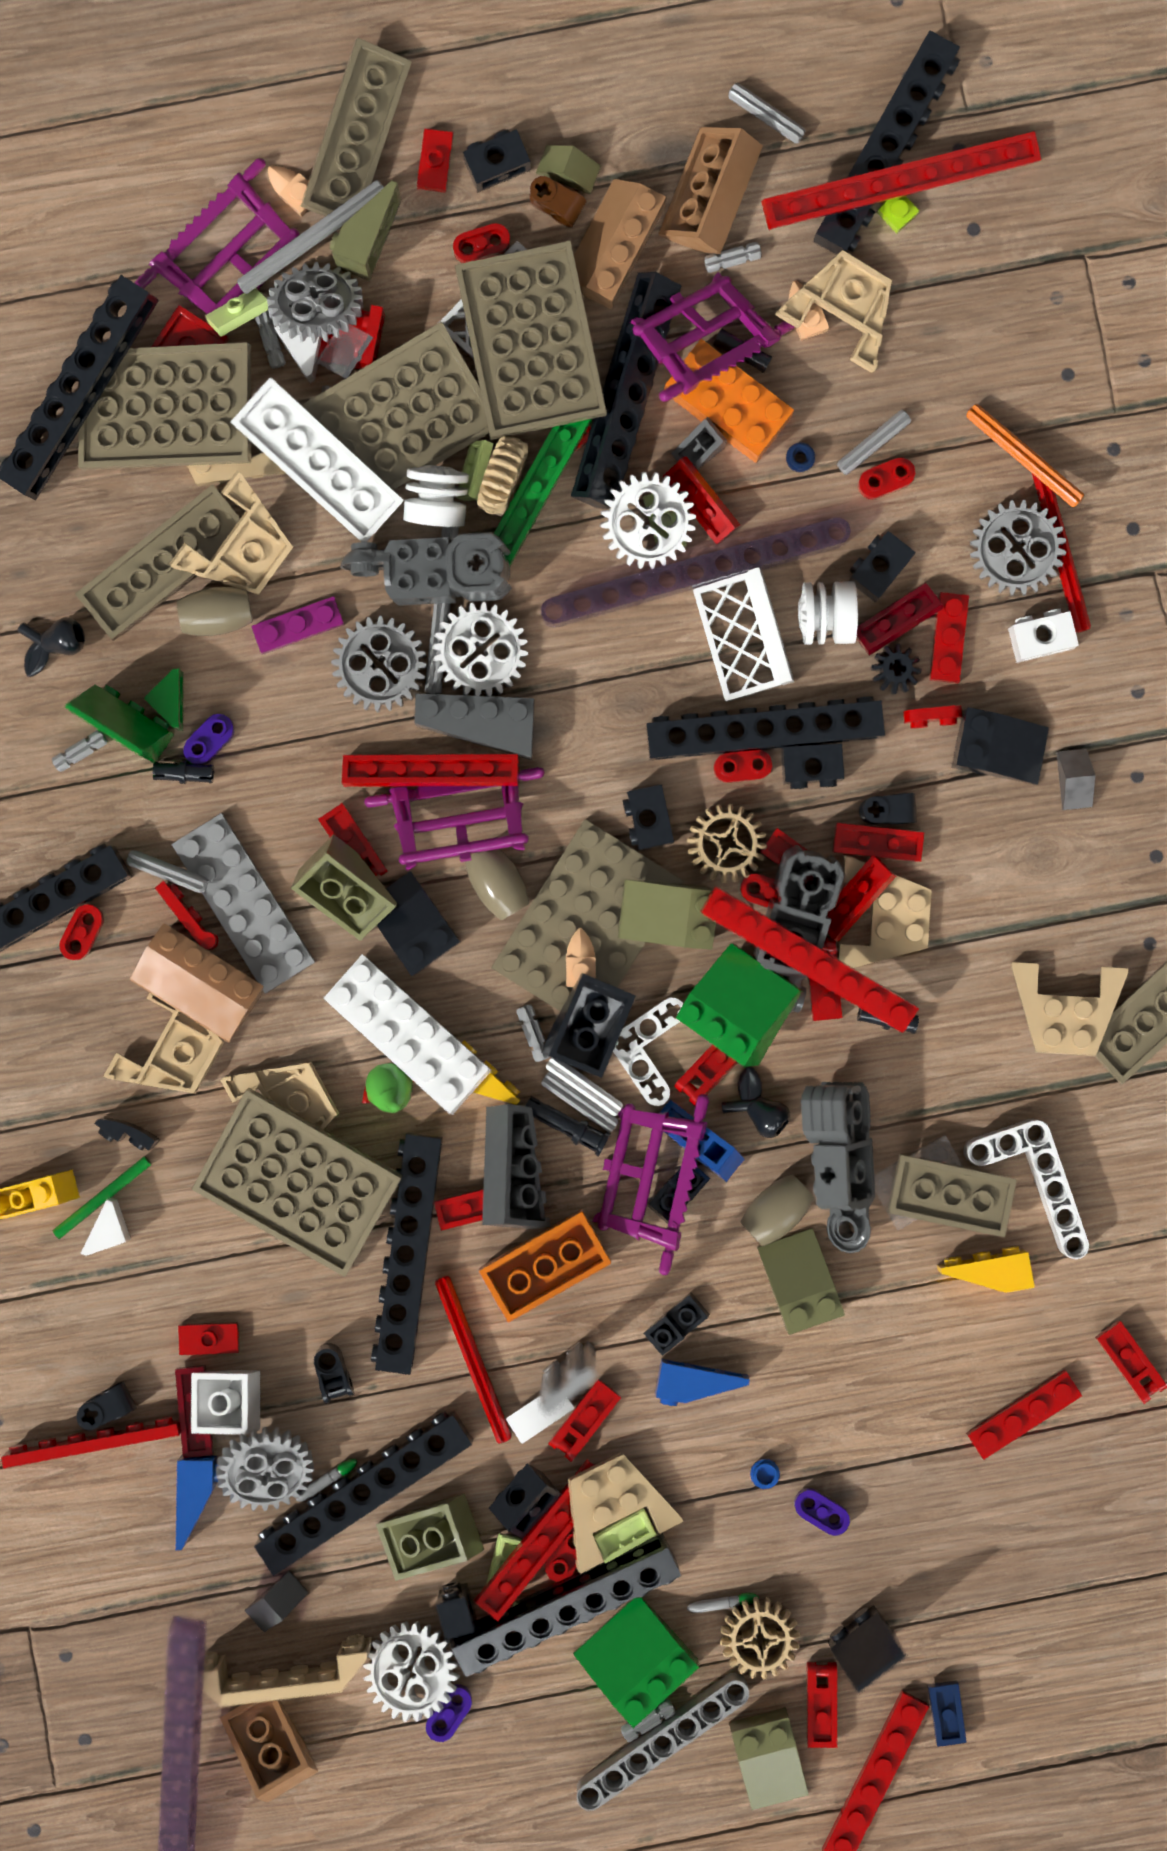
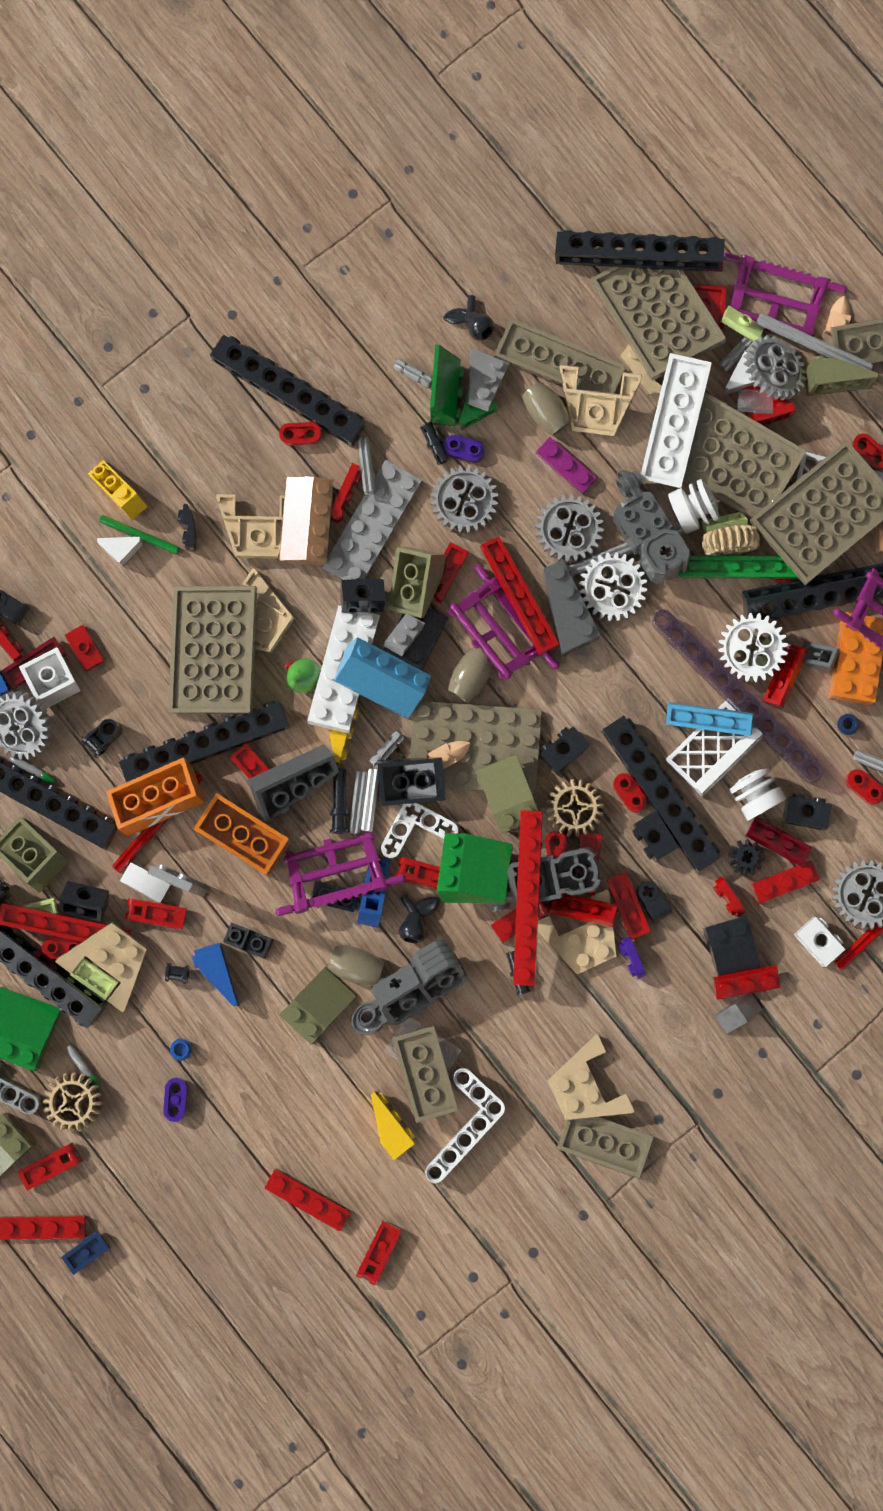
camera: 70 degrees right, 5 degrees down
black slope [828,1606,907,1694] -> none
none -> orange brick [106,757,205,836]
none -> black bush [165,963,190,984]
none -> dark azure slope [333,637,431,718]
none -> black brick [340,579,386,614]
none -> light grey plate [384,613,425,656]
none -> light grey gear [430,465,498,534]
none -> light grey wing [468,348,509,412]
none -> dark purple plate [619,937,646,980]
none -> dark azure plate [666,702,754,736]
none -> red plate [713,965,780,1000]

